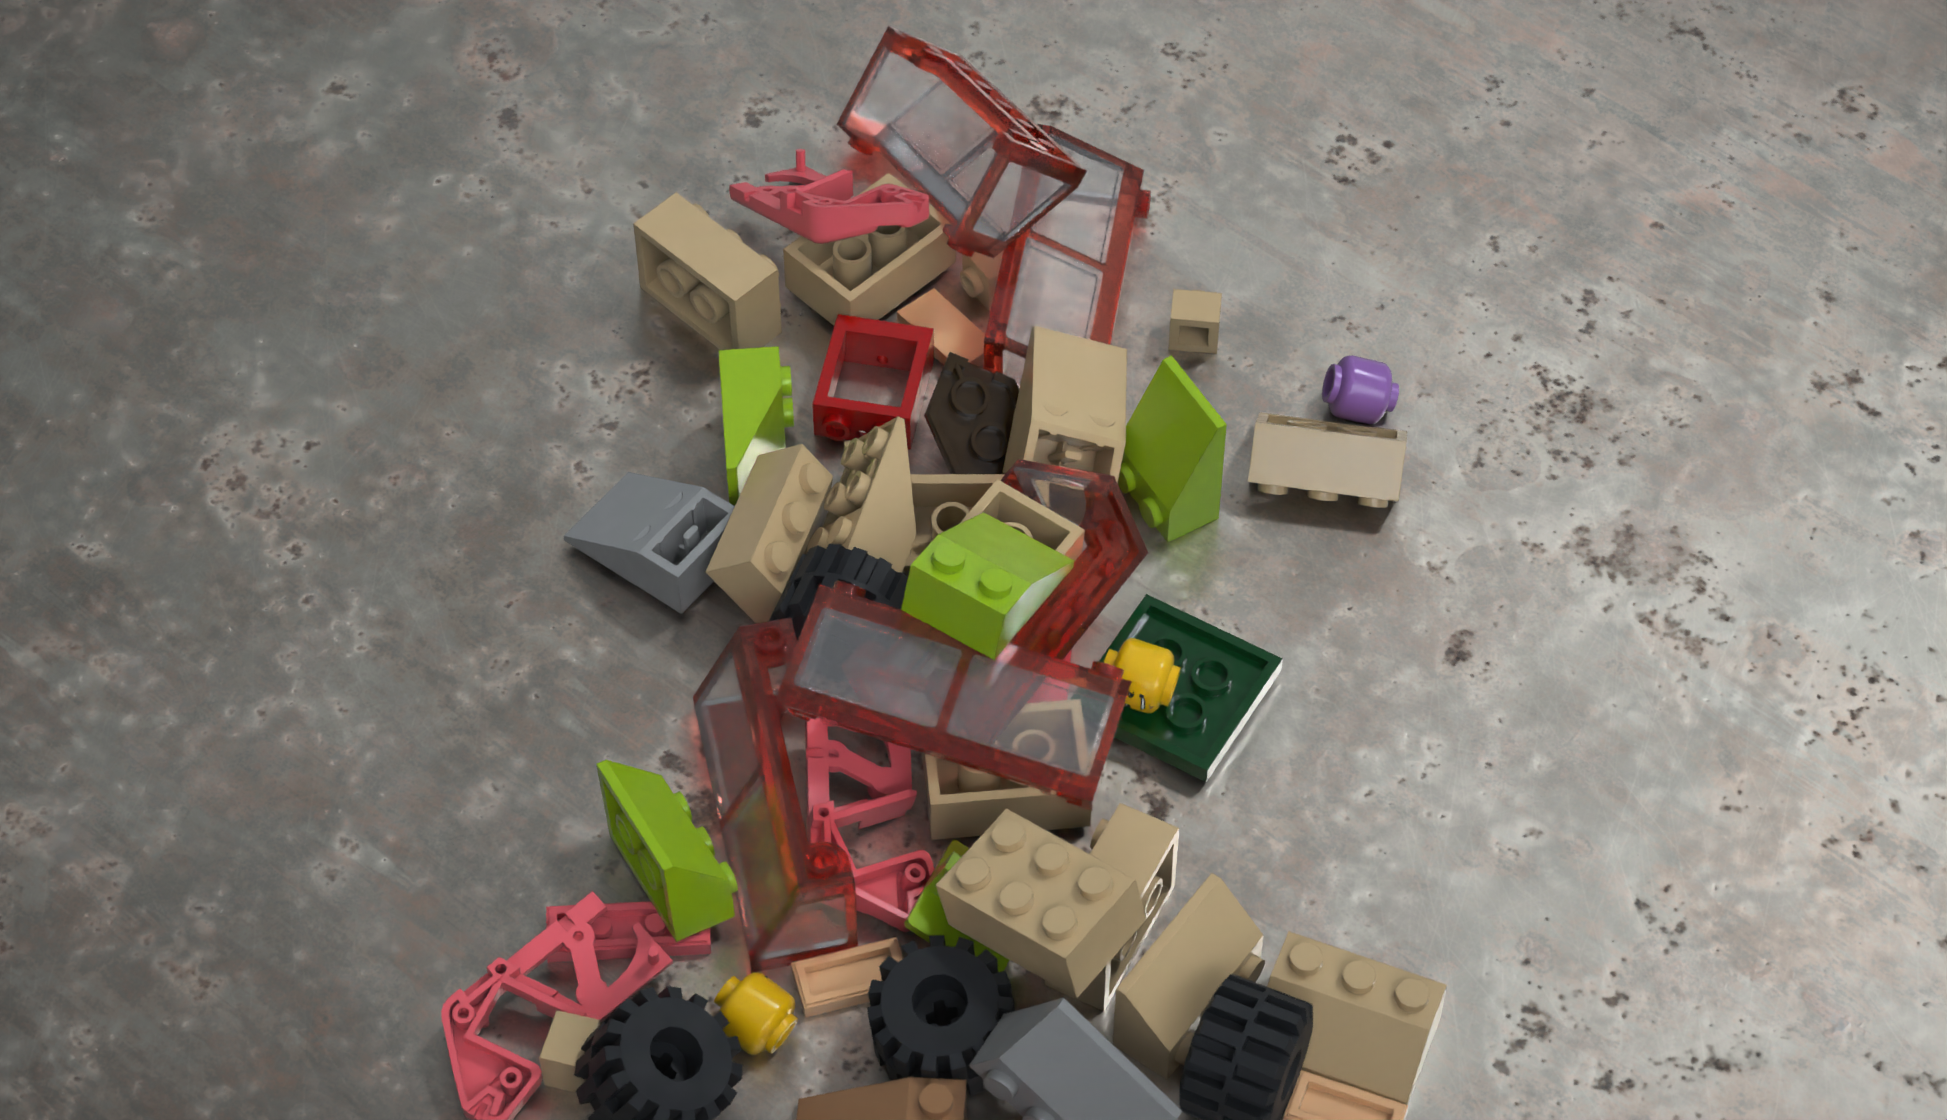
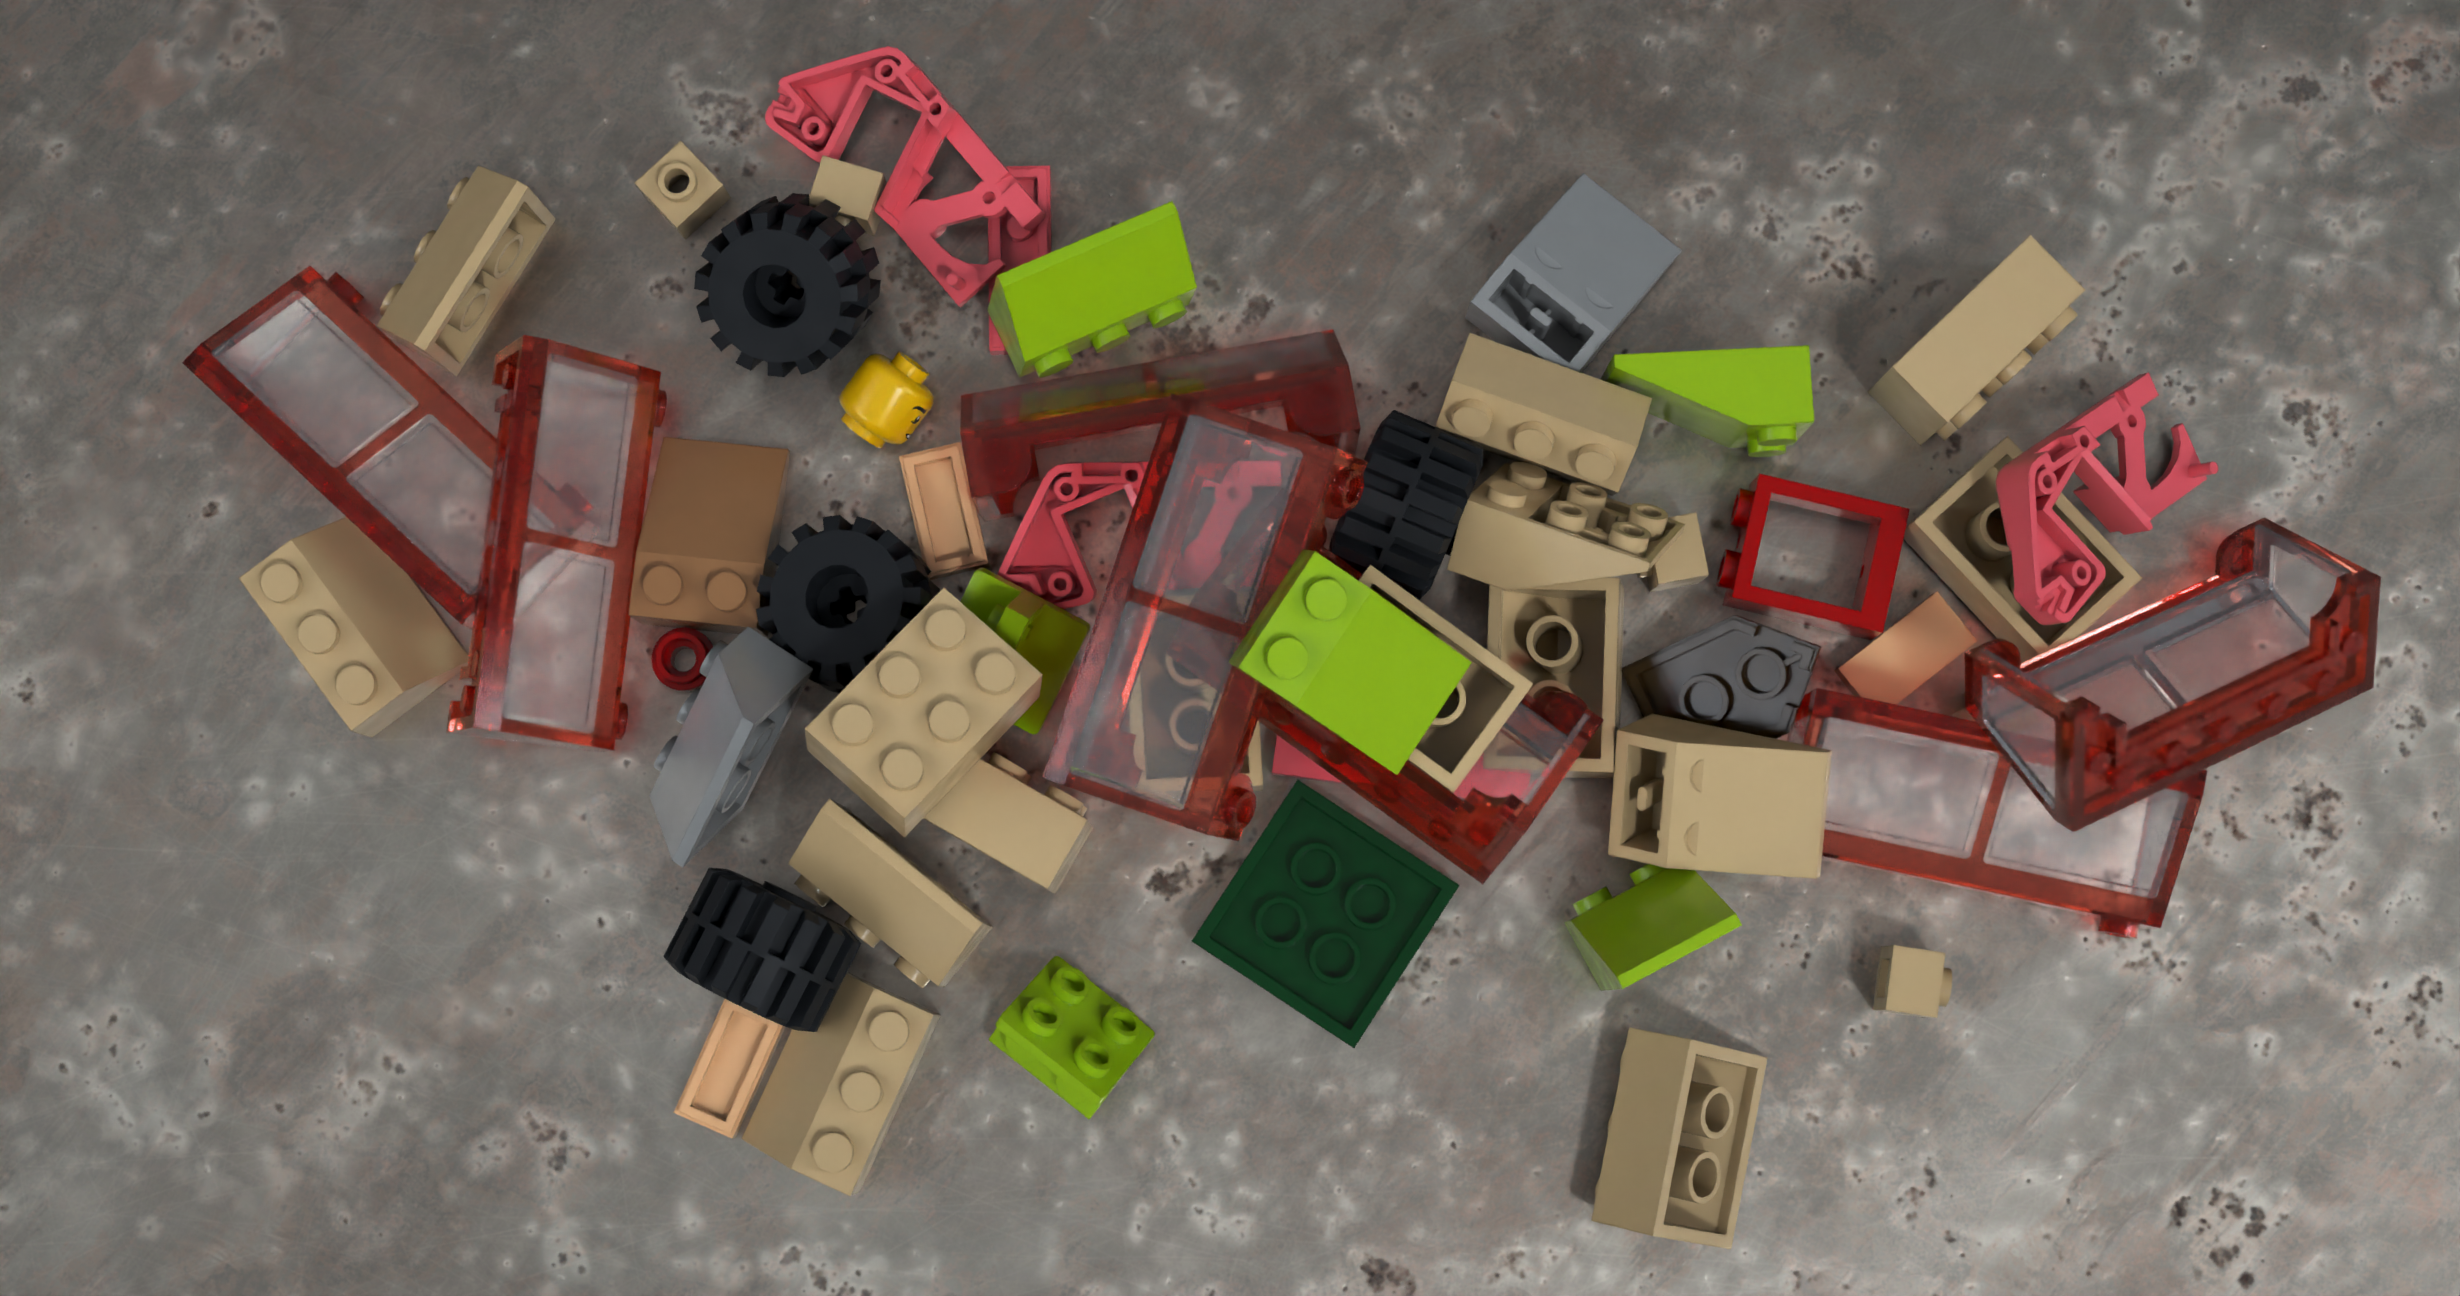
camera: 95 degrees right, 30 degrees up
yellow head [1099,638,1181,714] -> none
medium lavender head [1322,355,1399,425] -> none
none -> lime bracket [988,956,1155,1120]

